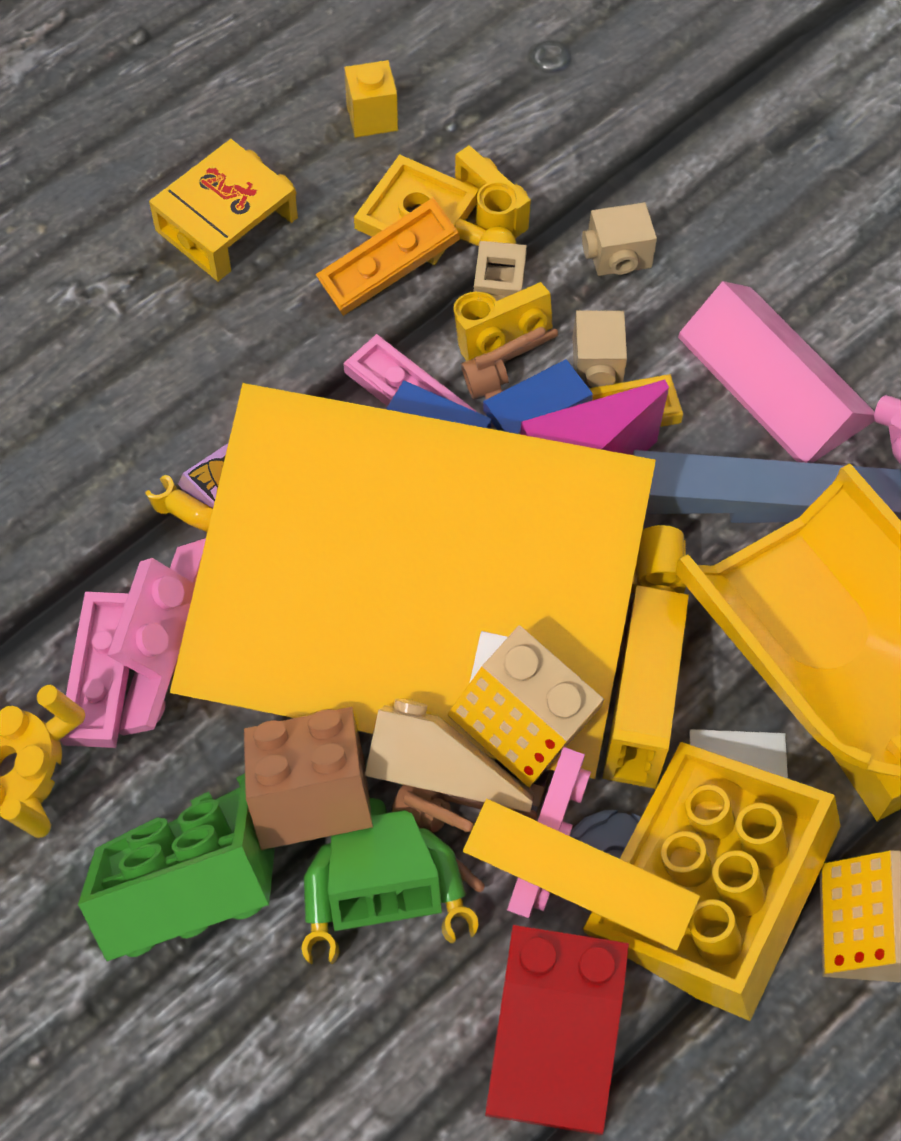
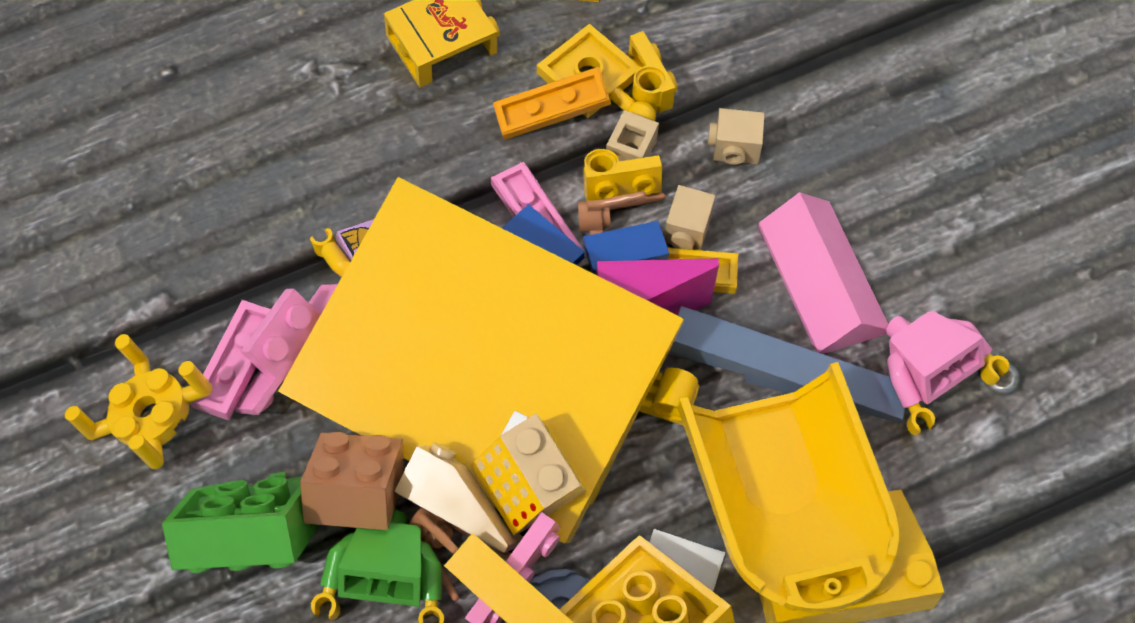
camera: 15 degrees right, 0 degrees up
yellow slope [602,585,689,789] -> none

